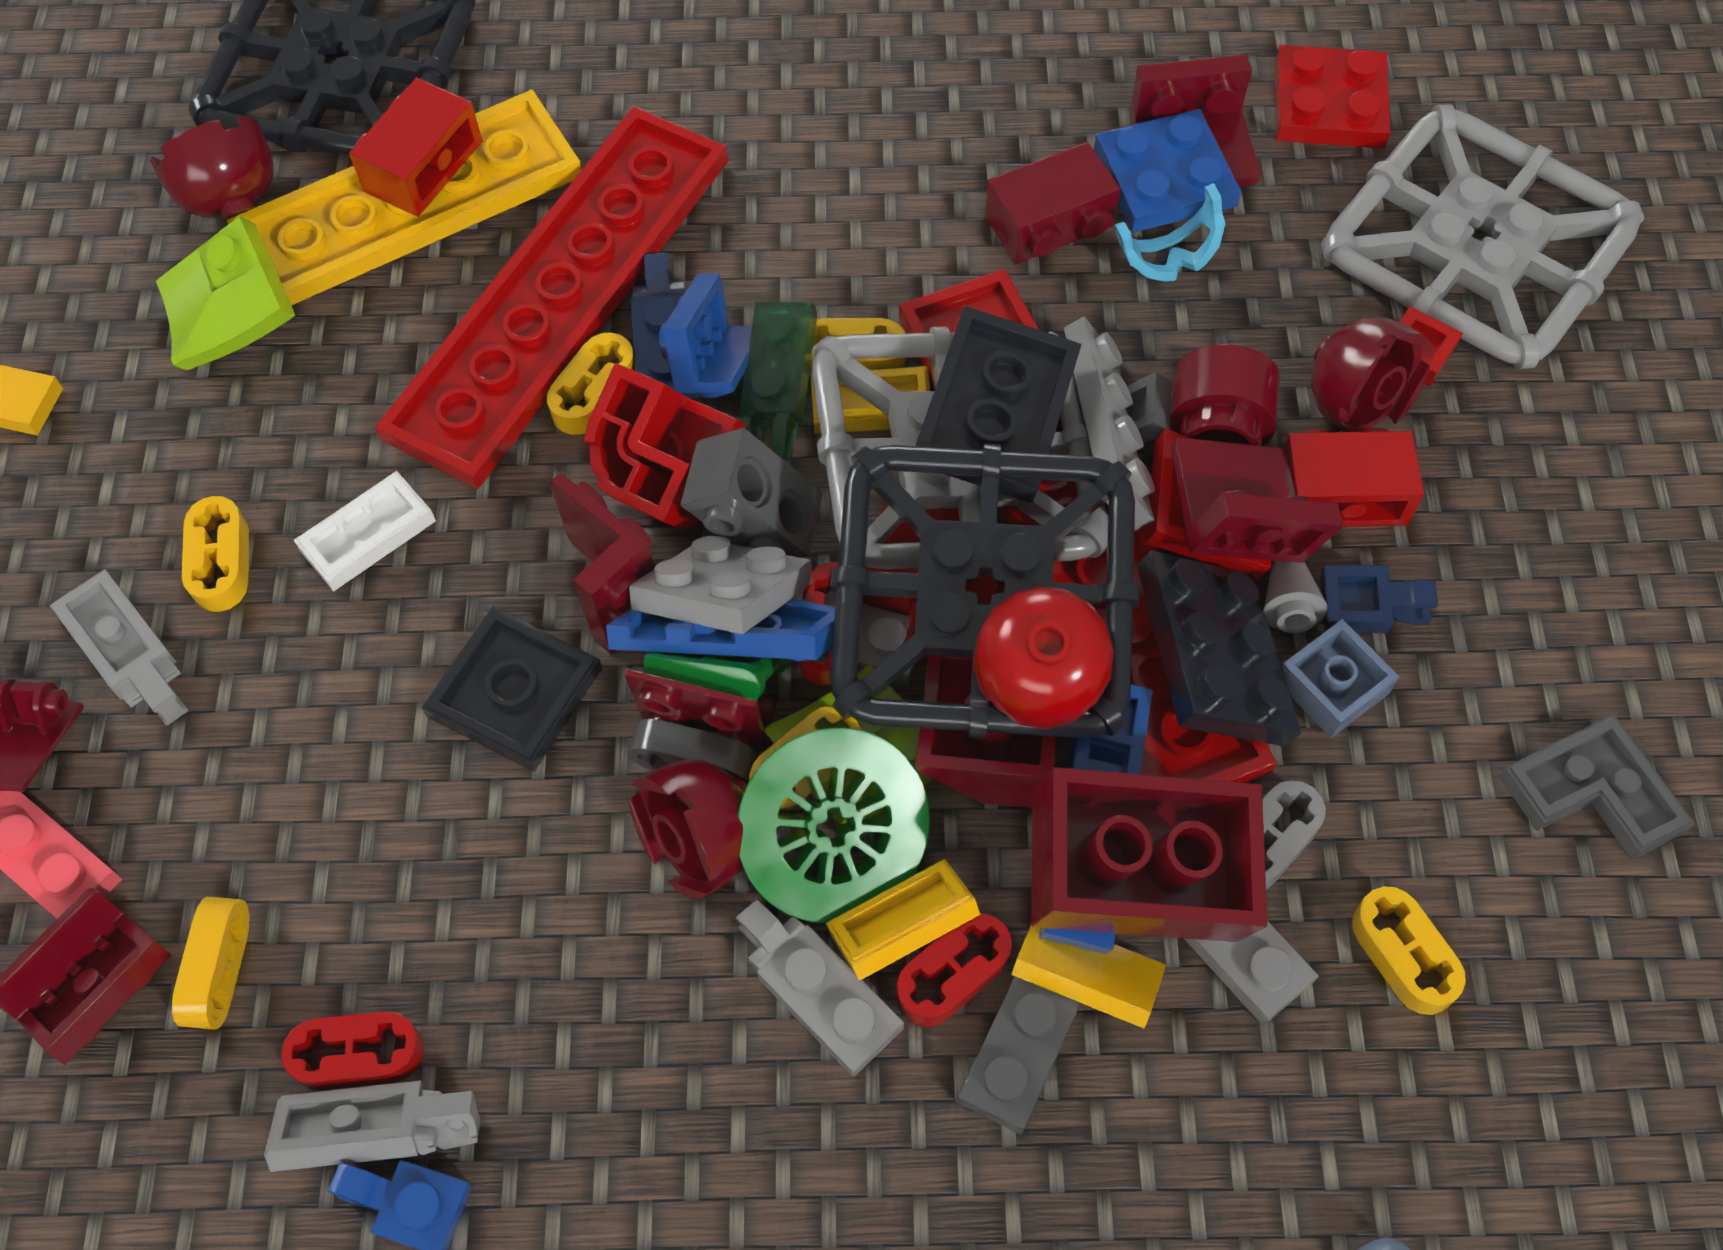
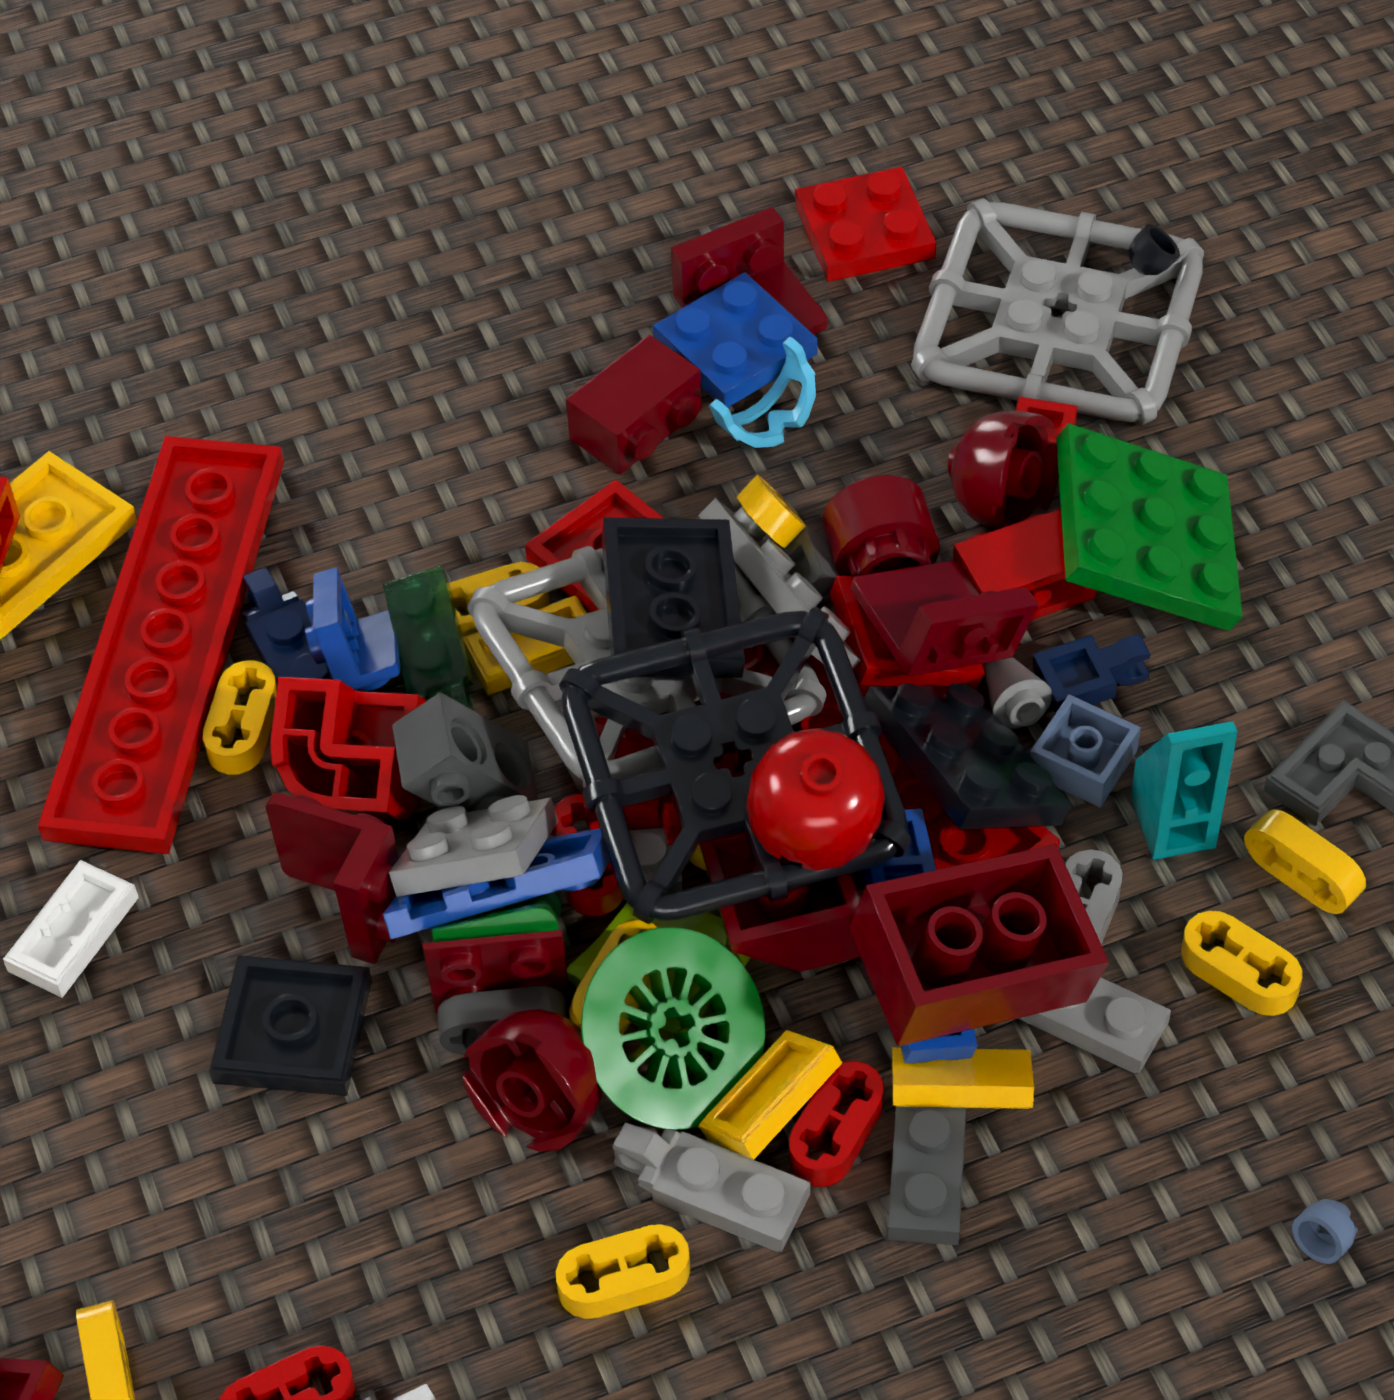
camera: 20 degrees left, 10 degrees down
none -> yellow beam [556,1224,690,1319]
none -> yellow beam [736,474,806,548]
none -> green plate [1056,423,1243,631]
none -> black hinge [1129,224,1180,275]
none -> teal slope [1130,721,1238,860]
none -> yellow beam [1244,809,1366,914]

